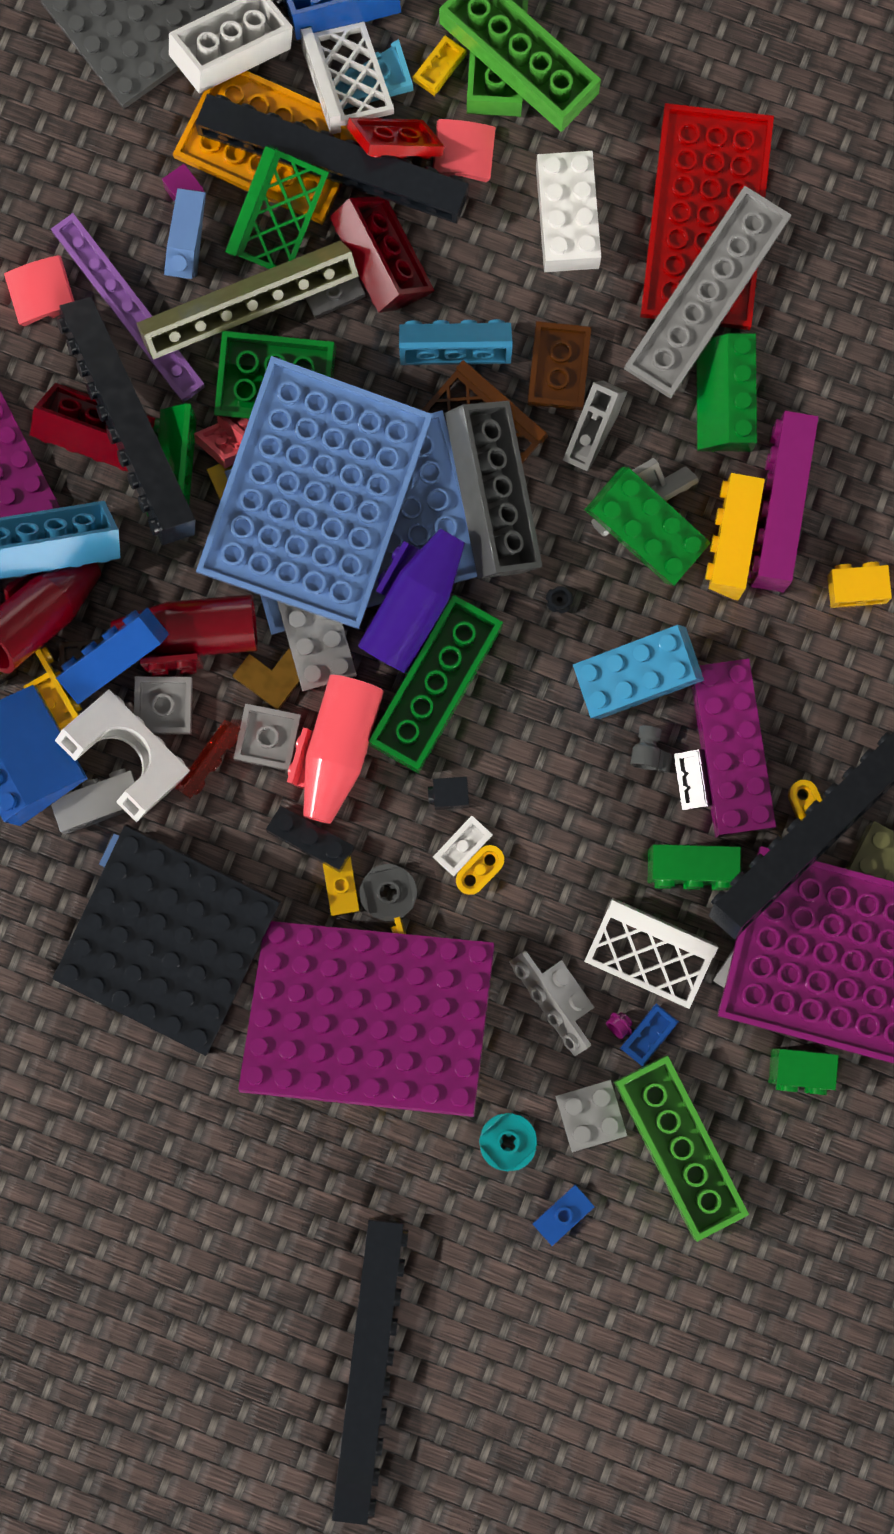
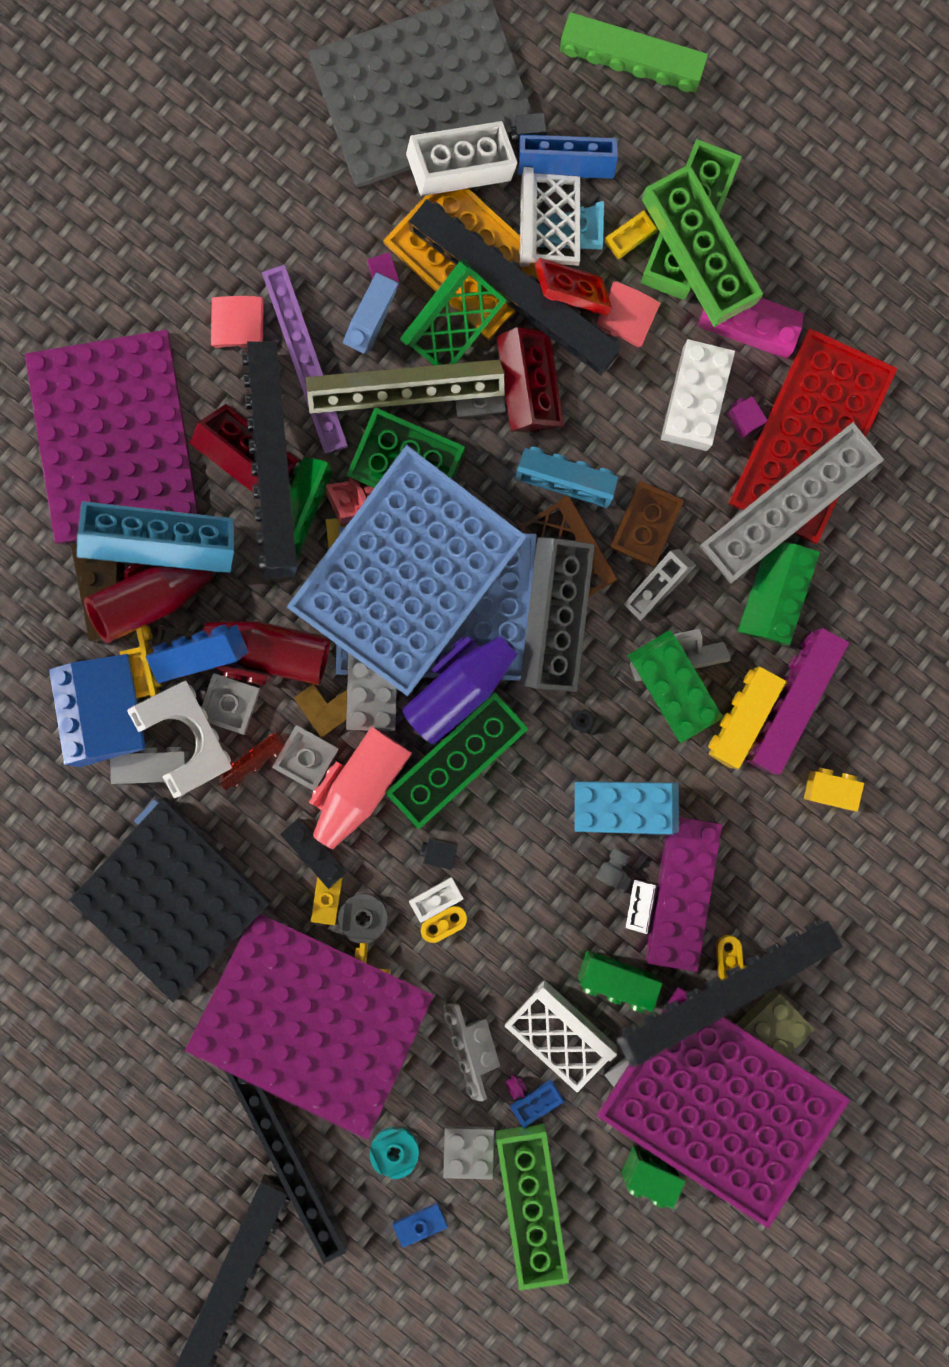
camera: 20 degrees right, 5 degrees up
none -> black brick [224,1070,349,1264]
none -> dark pink slope [697,298,804,359]
none -> magenta brick [727,396,768,439]

